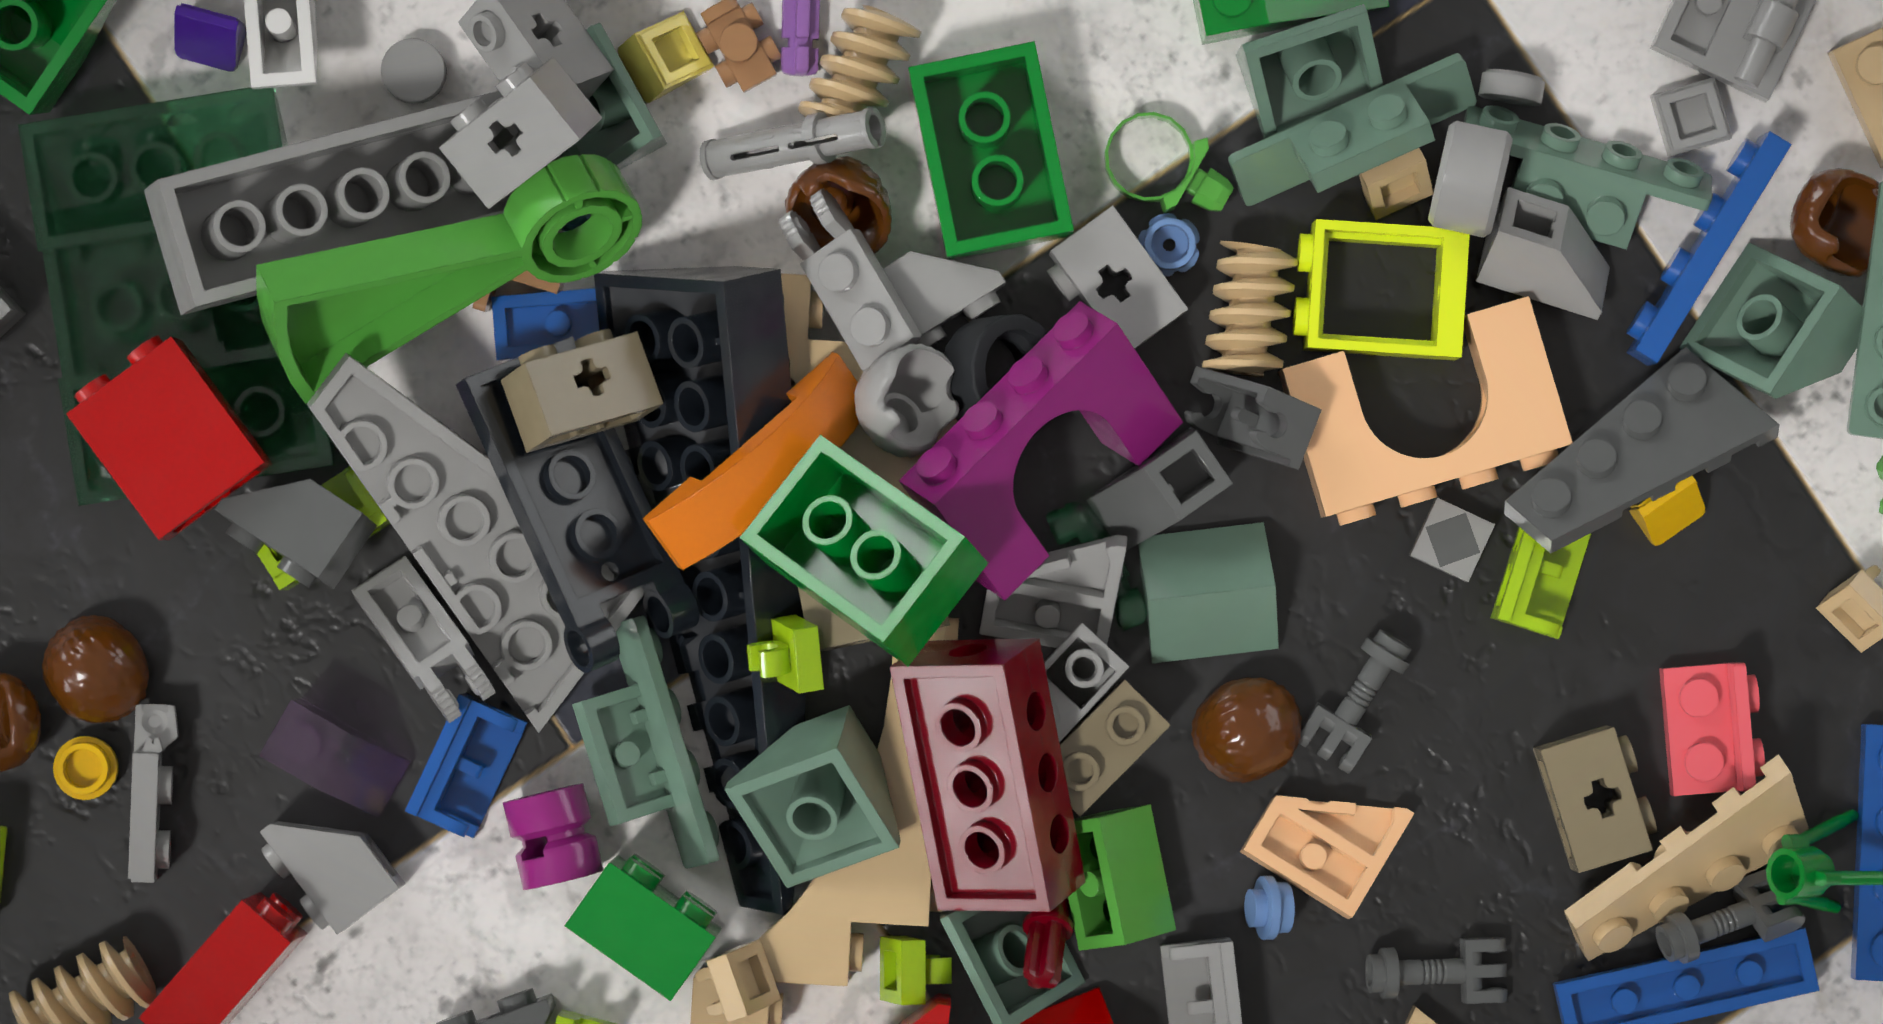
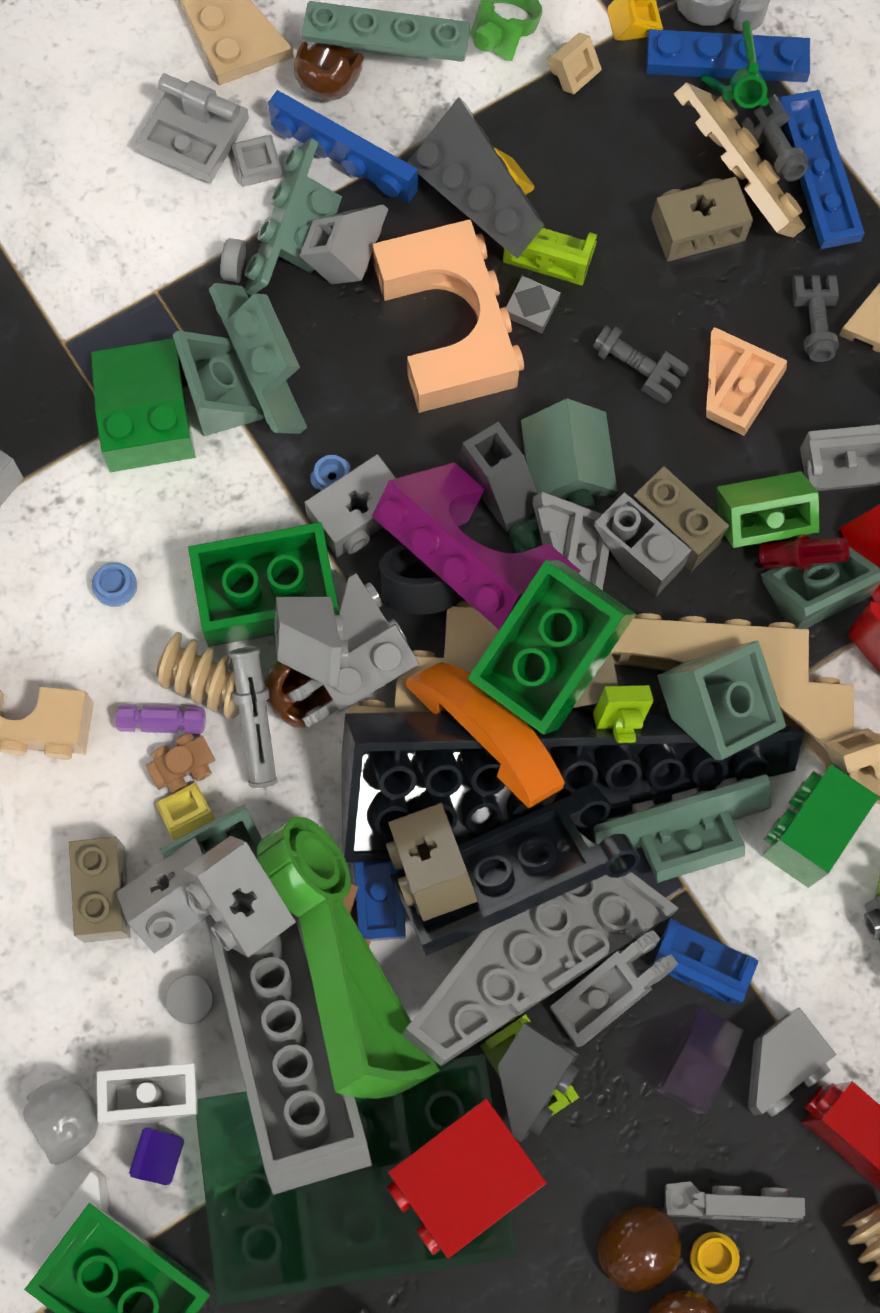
camera: 90 degrees left, 15 degrees down
magenta wheel [503,783,604,890] -> none
light grey hair [854,343,960,458] -> none
lime tile [880,936,952,1005] -> none
dark red brick [890,638,1086,912] -> none
bright green piece [1104,112,1234,214] -> none
dark grey hinge [1184,366,1322,470] -> none
reddish brown hair [1191,677,1302,783] -> none
tan piece [1202,241,1298,377] -> none
medium blue plate [1244,876,1295,940] -> none
neon yellow window [1293,219,1470,361] -> none
tan tile [1359,148,1433,220] -> none
light grey animal [1428,121,1513,238] -> none
coral bracket [1659,662,1765,796] -> none
sand green slope [1679,242,1863,399] -> none
none -> light grey slope [274,597,349,687]

